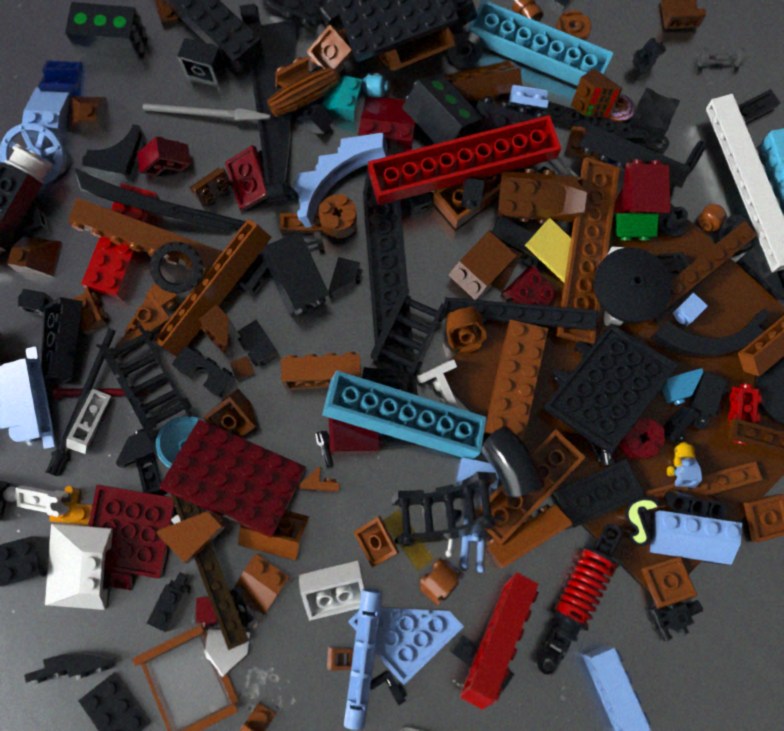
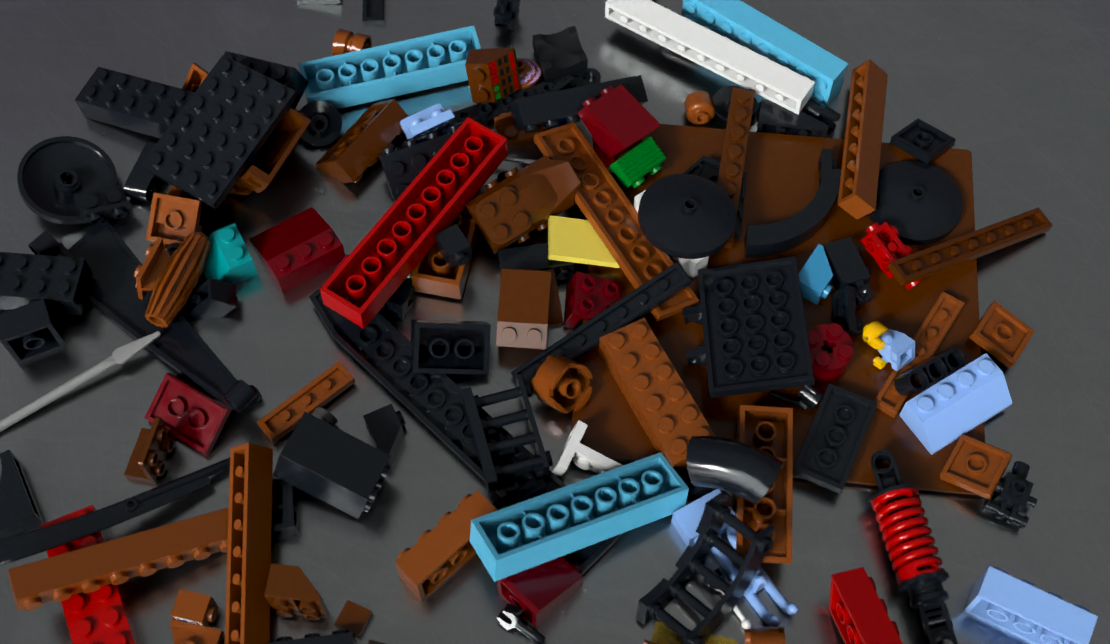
camera: 40 degrees left, 15 degrees down
dark red brick [137,137,191,176] -> none
black tyre [150,242,203,294] -> none
black hinge [237,319,279,366] -> none
light blue arch [294,133,387,228] -> none
dark orange brick [319,194,357,238] -> none
medium azure head [362,73,390,98] -> none
black brick [402,73,484,144] -> none
dark orange slope [486,504,572,568] -> none
dark orange tile [556,10,591,40] -> none
animal [625,496,663,546] -> none
black gear [658,207,688,238] -> none
light blue brick [672,293,708,326] -> none
black axle [685,140,707,173] -> none
none -> black slope [410,319,491,375]

